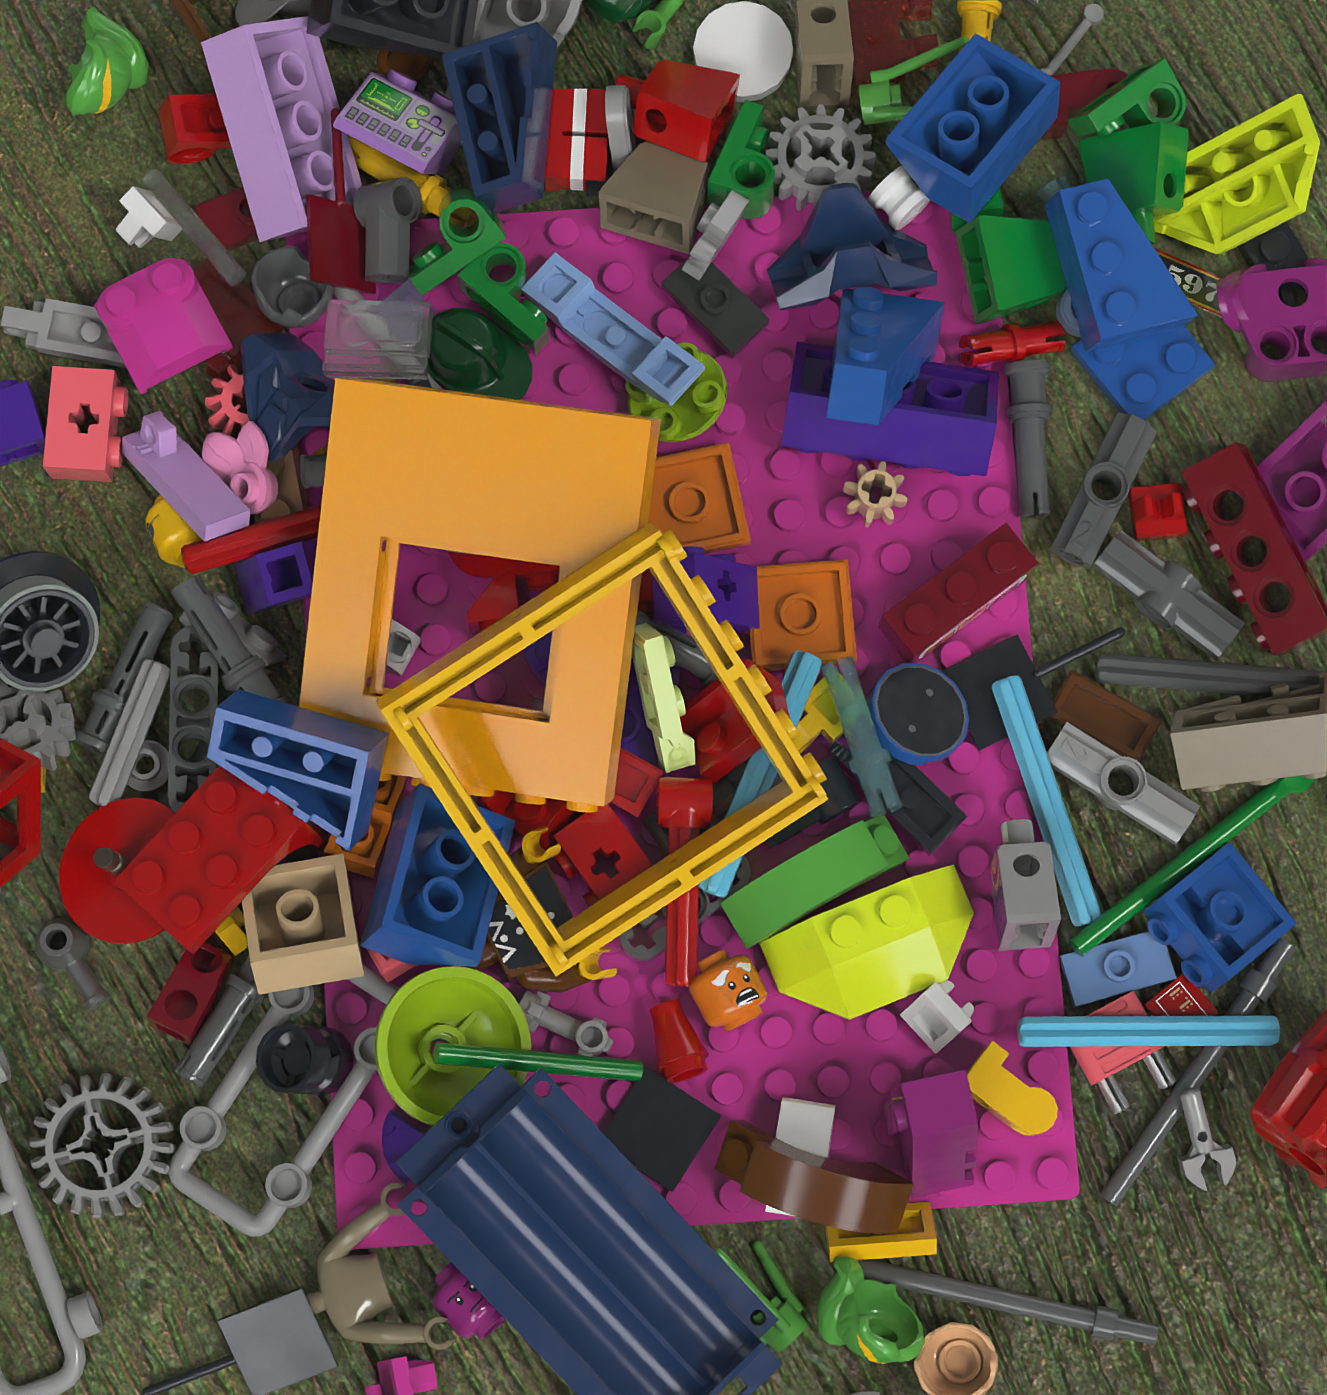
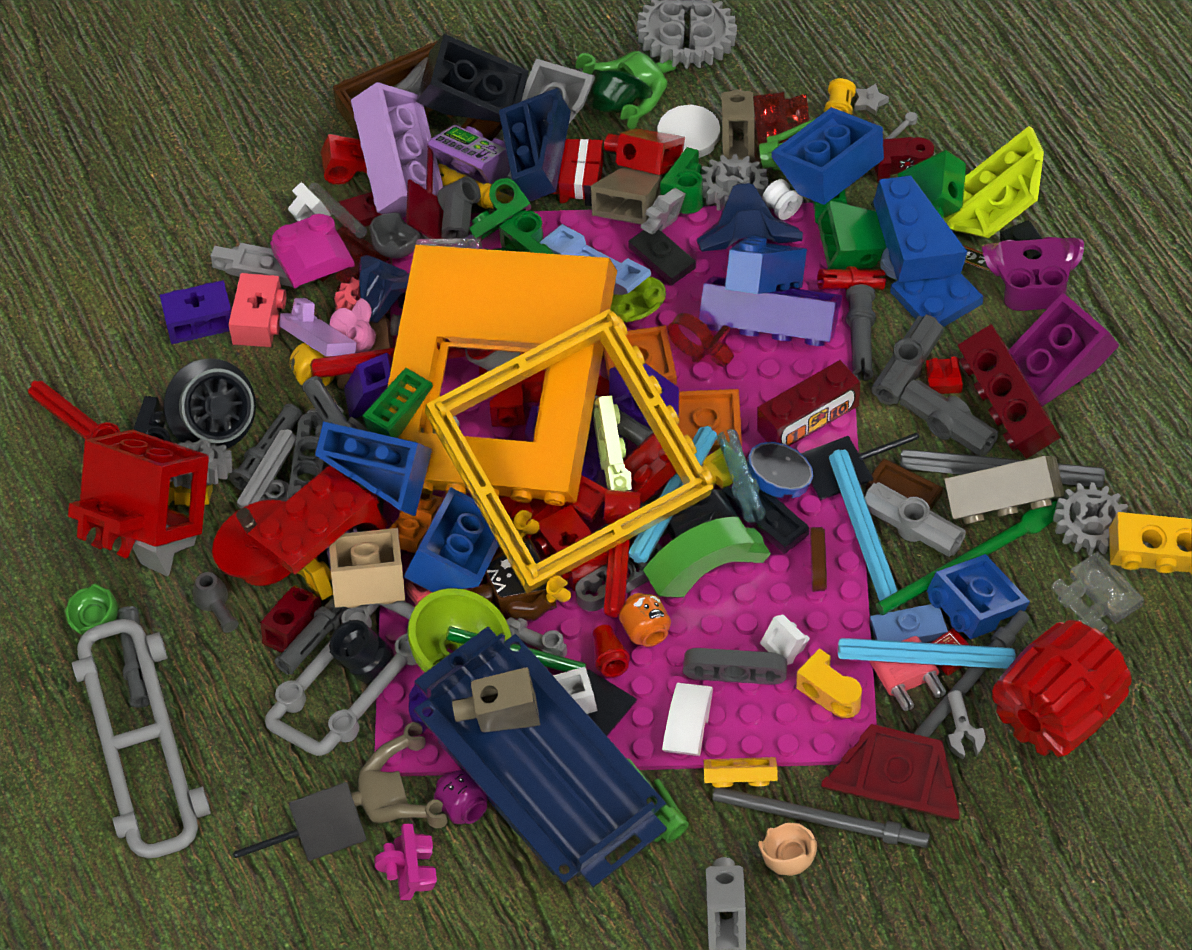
camera: 10 degrees right, 25 degrees down
light grey gear [29,1073,175,1218] -> none
bright green hair [63,7,149,116] -> none
light grey tile [605,85,636,171] -> none
reddish brown arch [715,1120,914,1234] -> none
neon yellow wedge [759,864,974,1020] -> none
bright green hair [816,1256,925,1364] -> none
tan gear [843,461,908,528] -> none
magenta wedge [882,1069,978,1198] -> none
light grey torso [991,819,1061,951] -> none
green plate [1067,58,1186,138] -> none
none -> green slope [363,367,433,438]
none -> dark tan torso [452,667,540,732]
none -> white plate [553,667,598,714]
none -> clear red piece [667,313,734,367]
none -> dark grey beam [683,648,788,685]
none -> reddish brown tile [810,527,827,592]
none -> dark red wing [821,724,960,821]

